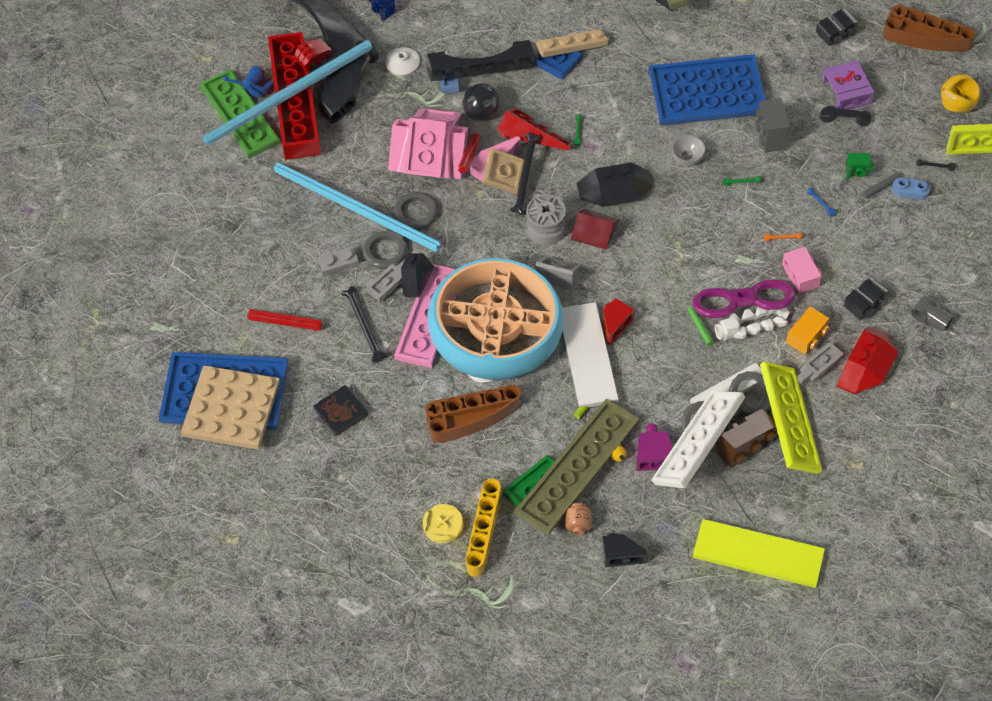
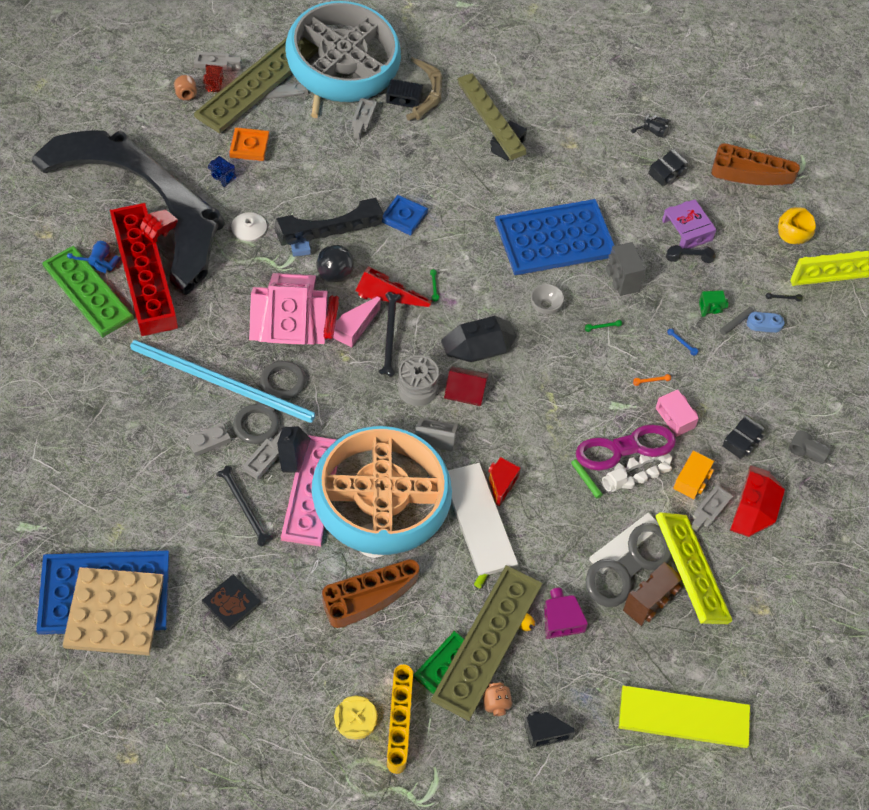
camera: 15 degrees left, 0 degrees up
medium azure axle [202,40,372,146] -> none
red axle [247,309,322,331] -> none
tan tile [482,148,525,195] -> none
tan plate [536,29,608,58] -> none
white tile [652,391,745,488] -> none

